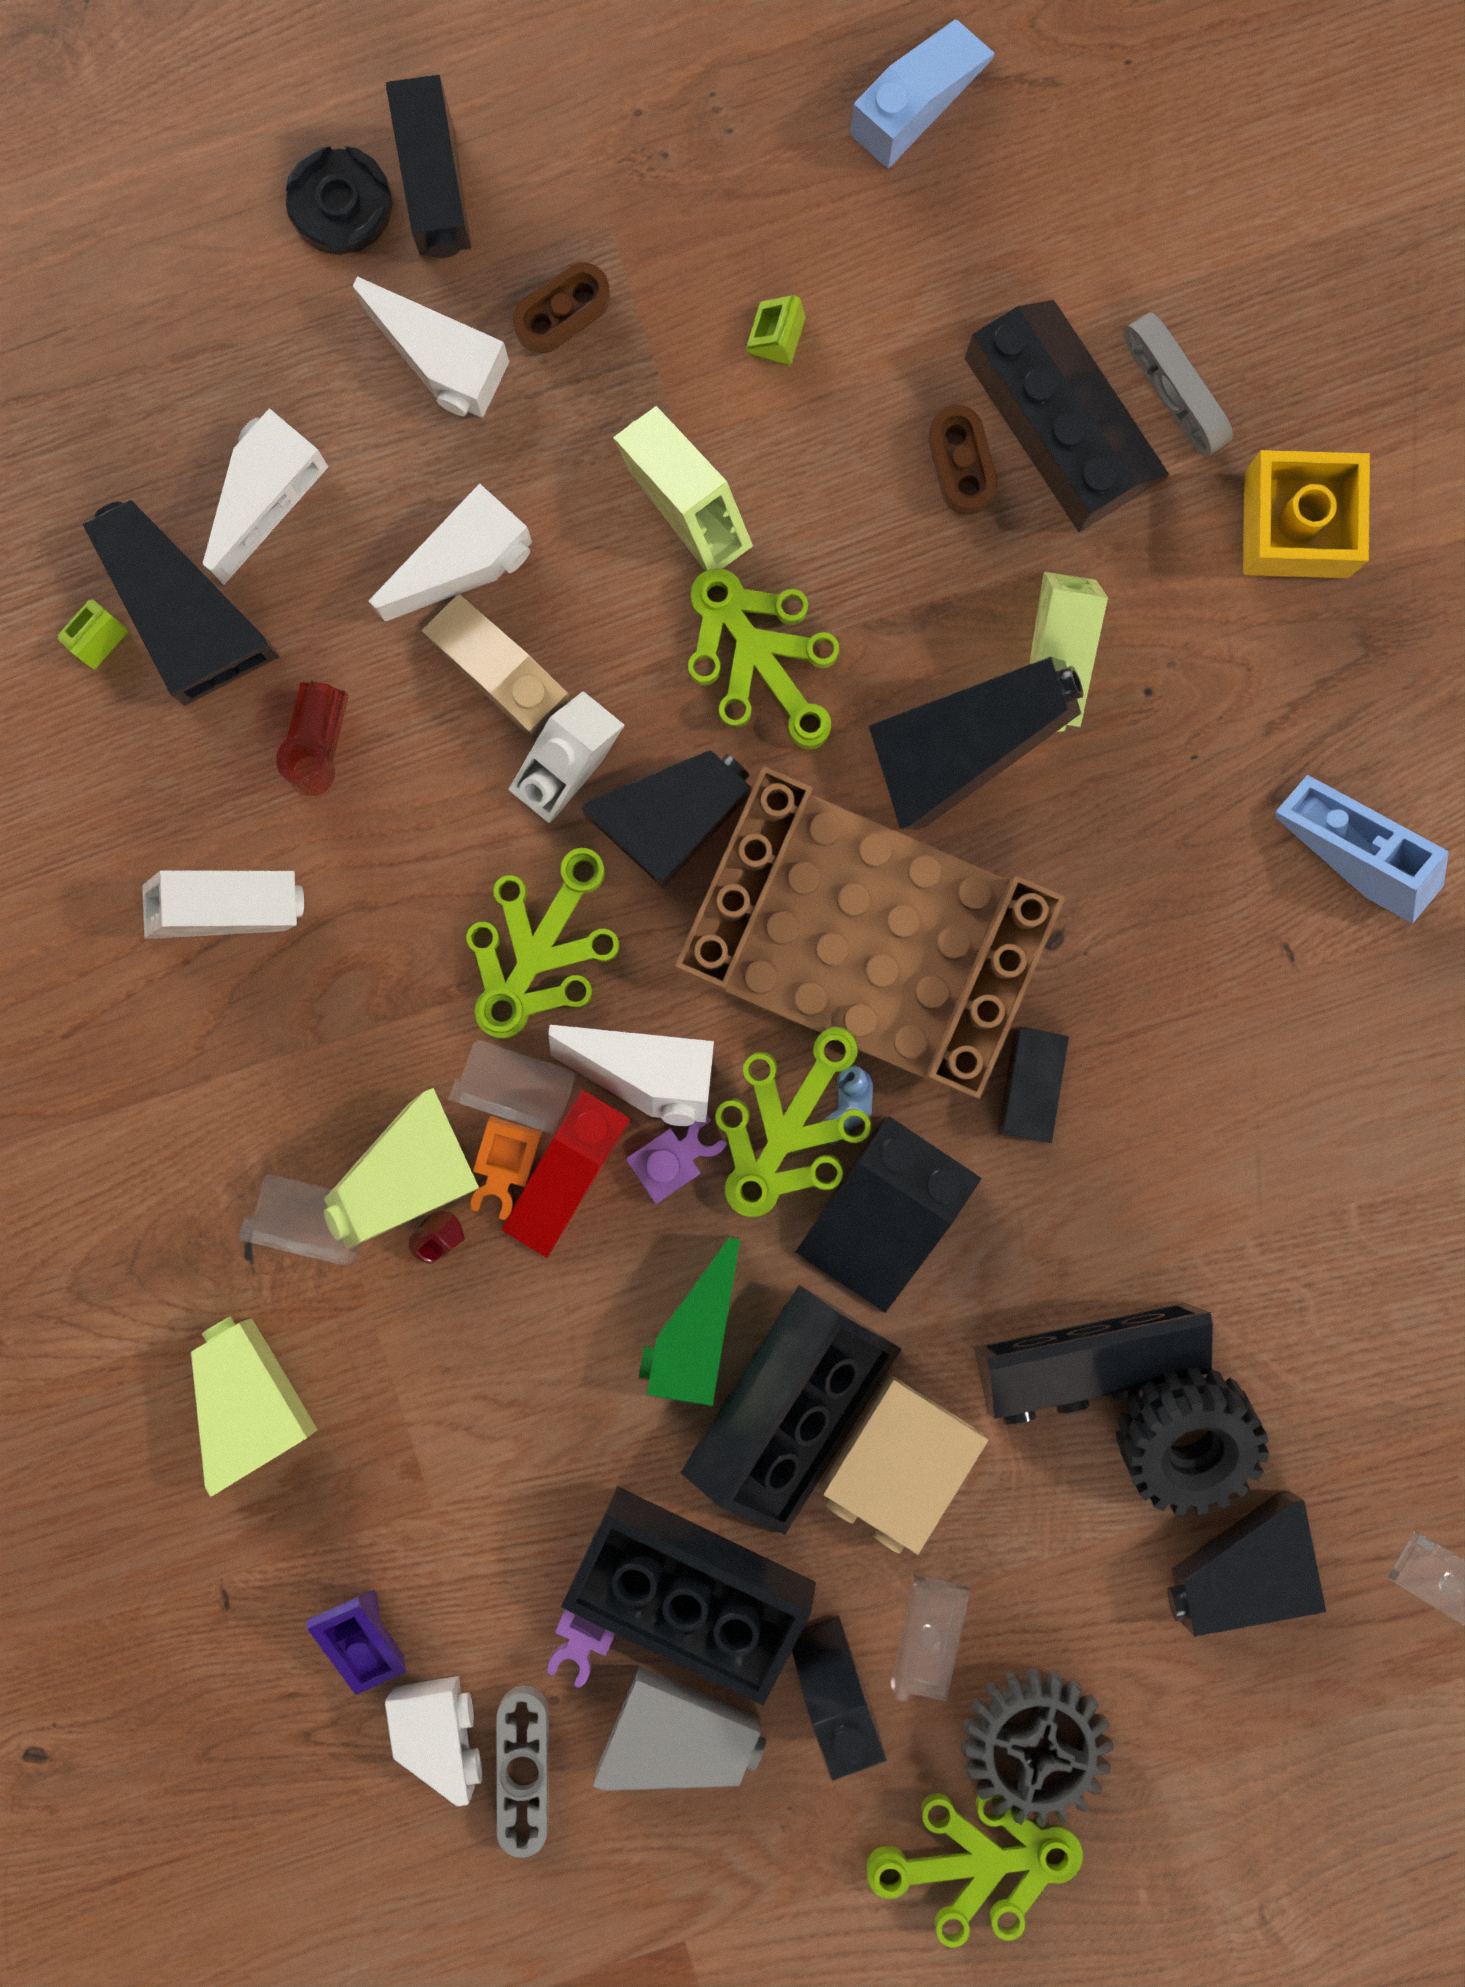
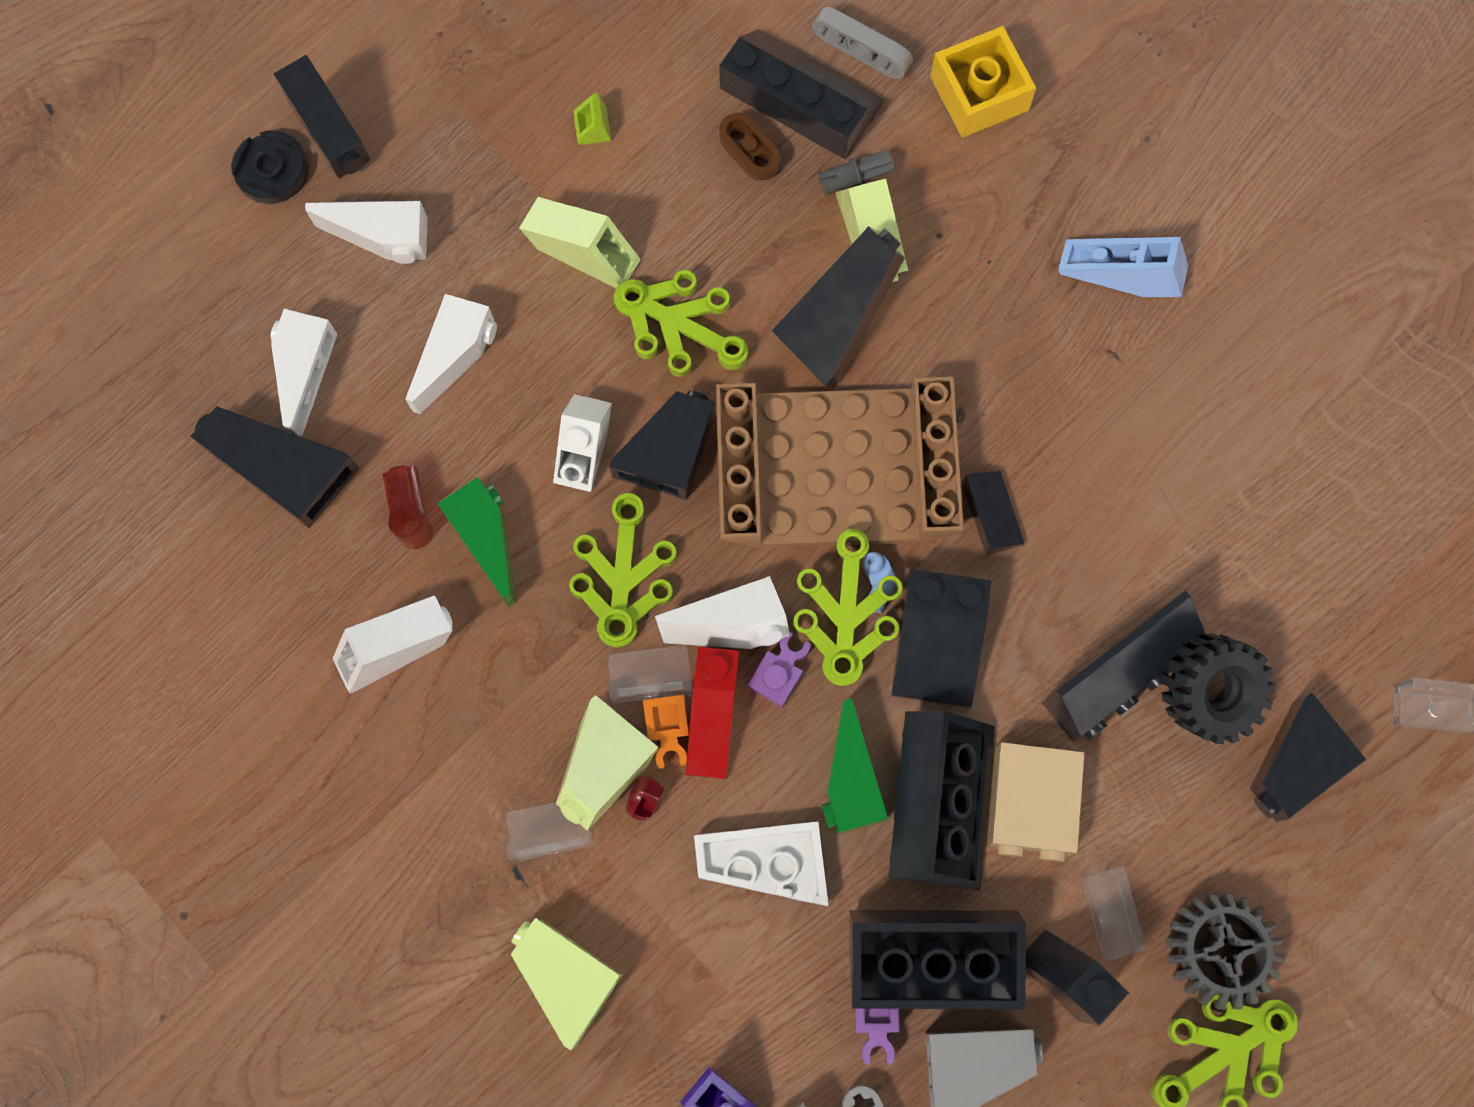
camera: 20 degrees left, 10 degrees down
lime slope [57,599,130,670] -> none
tan slope [421,594,571,743] -> none
reddish brown plate [513,262,610,353] -> none
none -> green slope [437,477,516,607]
none -> white wing [694,822,828,907]
none -> dark grey axle [818,150,894,196]

